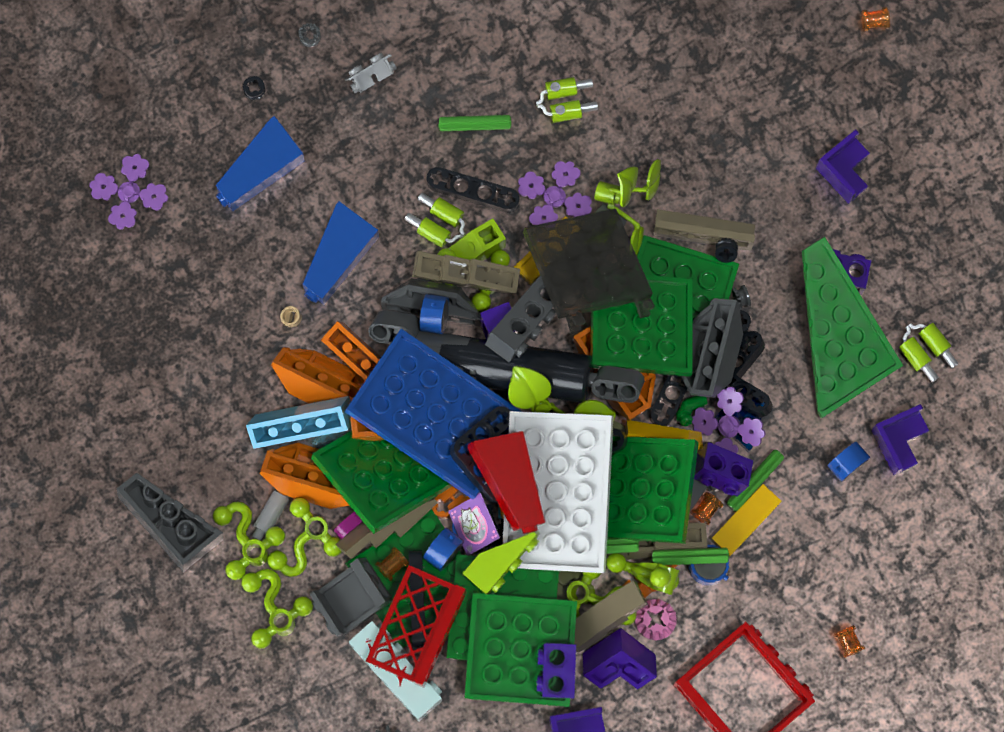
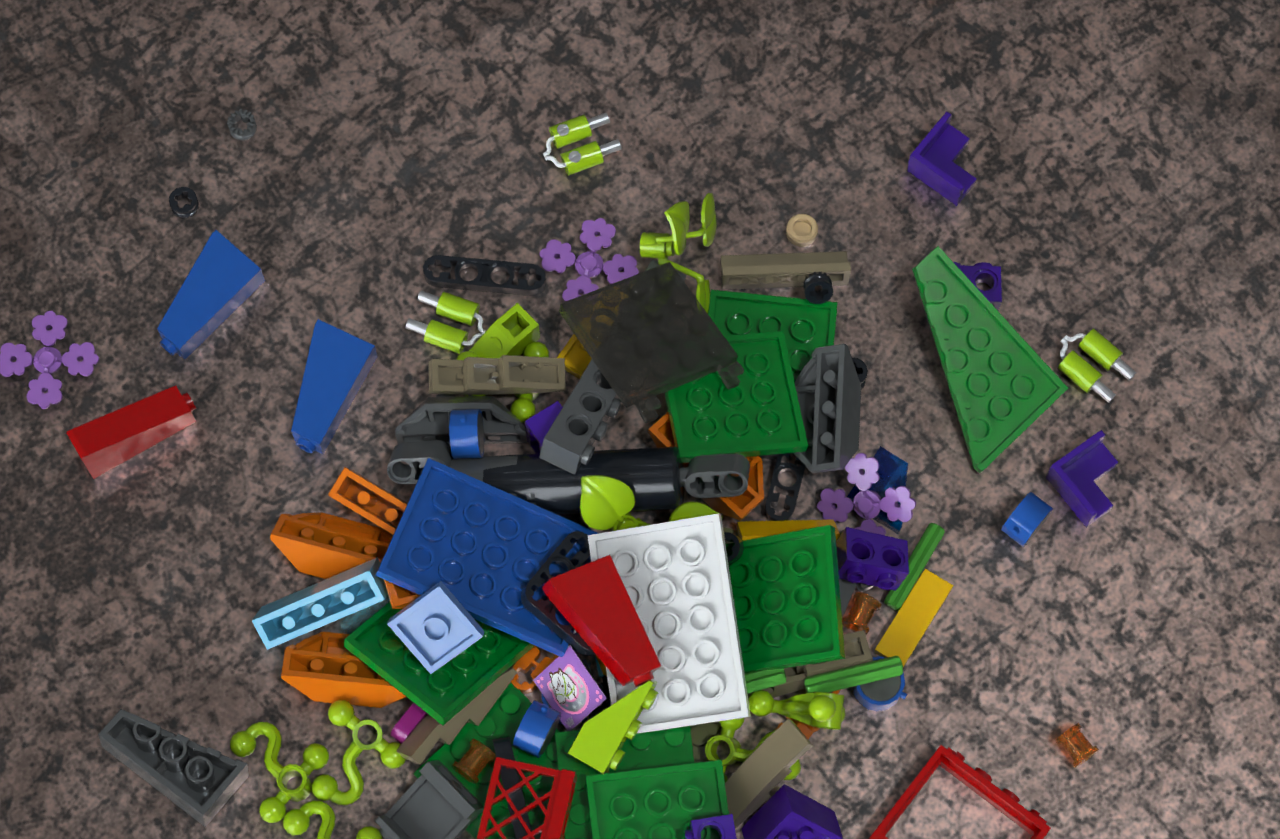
camera: 10 degrees left, 5 degrees down
light grey cylinder [252,491,289,541] -> none
tan hinge [280,306,302,328] -> none
light grey hinge [345,52,397,93] -> none
bright green axle [439,115,511,131] -> none
bright pink gear [635,599,676,640] -> none
green arm [676,396,708,427] -> none
black beam [724,331,773,418] -> none
dark grey bush [732,285,751,309] -> none
none -> red slope [66,385,197,479]
none -> plate [387,581,485,674]
none -> tan tile [786,214,818,247]

